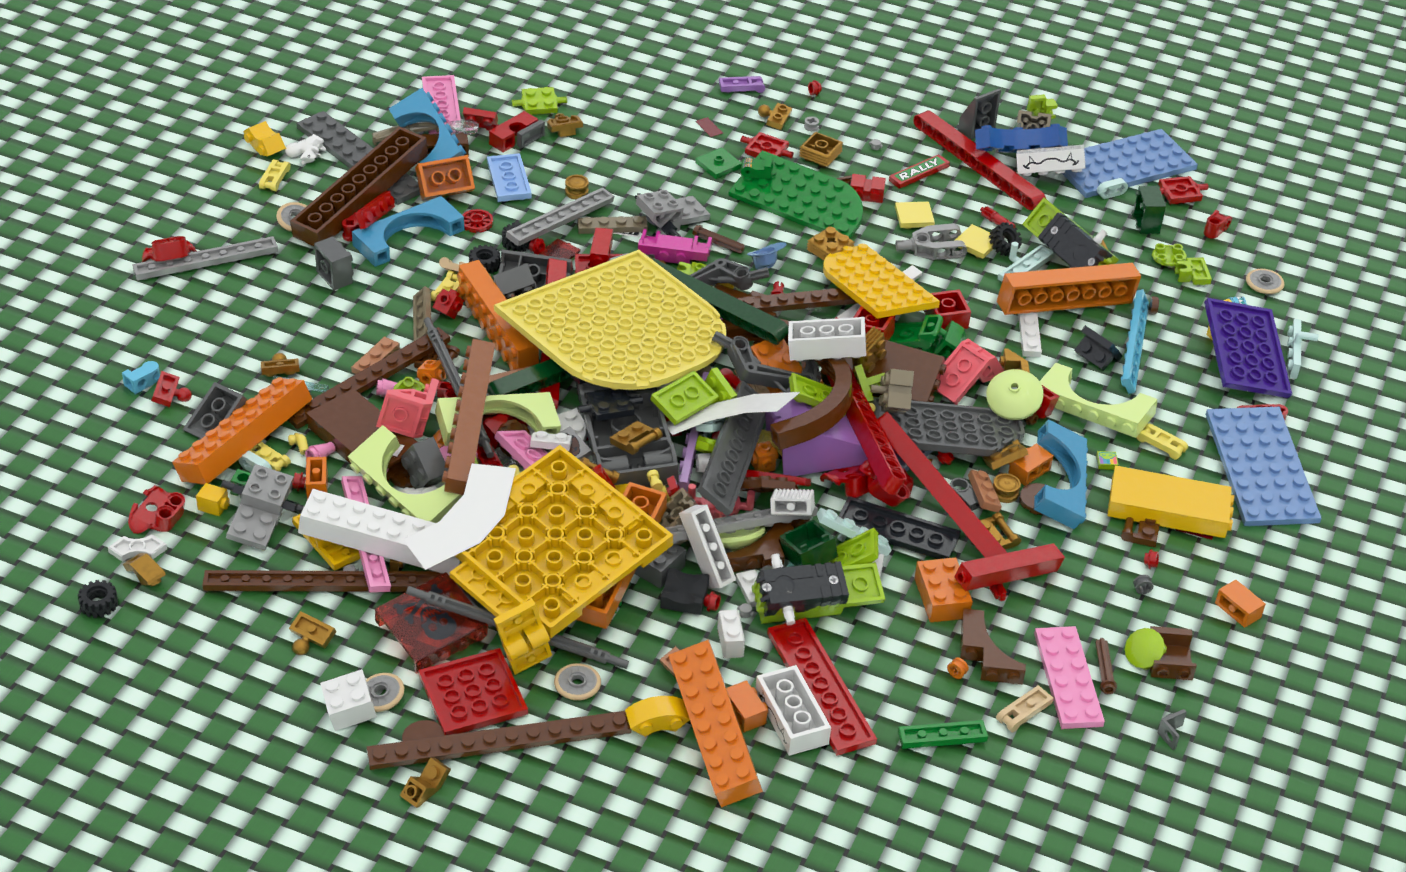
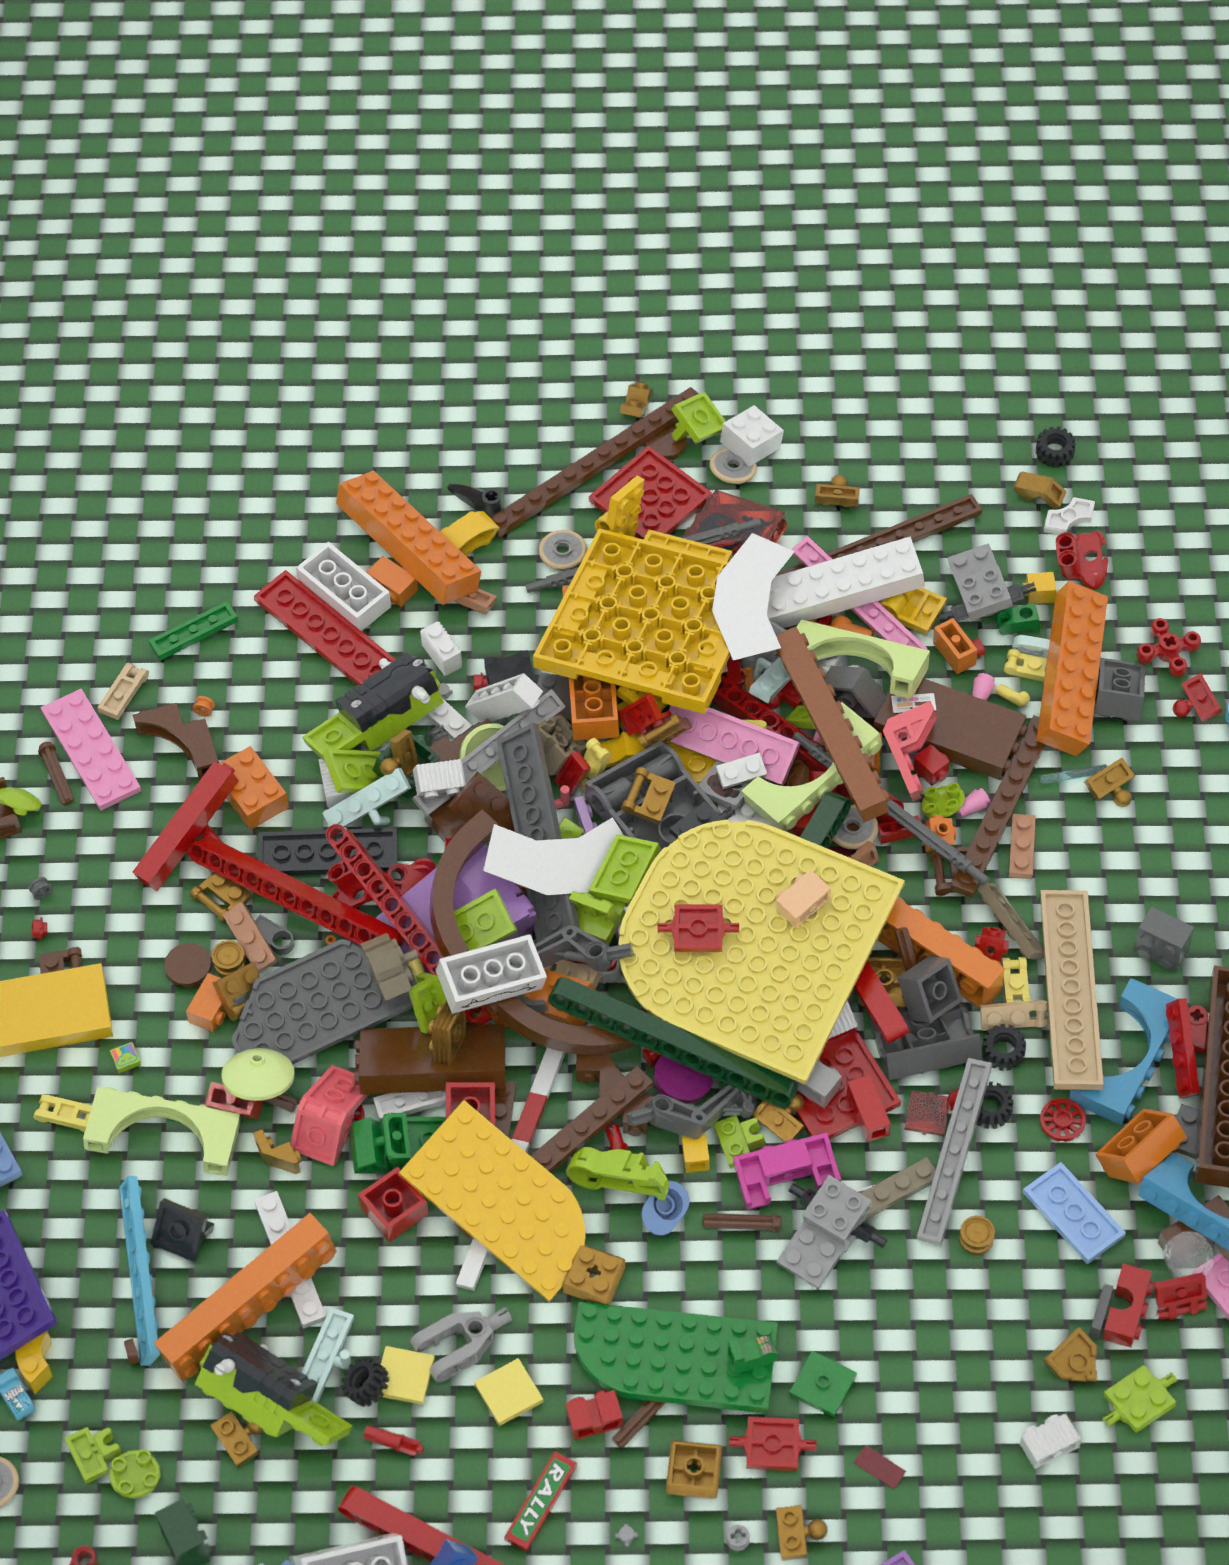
camera: 160 degrees right, 15 degrees up
dark azure arch [1034,419,1088,529] -> none
none -> pearl gold plate [380,729,419,778]
none -> black piece [447,484,502,517]
none -> lime piece [566,1147,670,1201]
none -> red plate [657,904,739,952]
none -> lime bracket [671,391,726,444]
none -> light nougat brick [776,870,831,928]
none -> white brick [1020,1414,1081,1469]
none -> tan plate [1040,890,1104,1090]
none -> red gear [1136,618,1201,678]

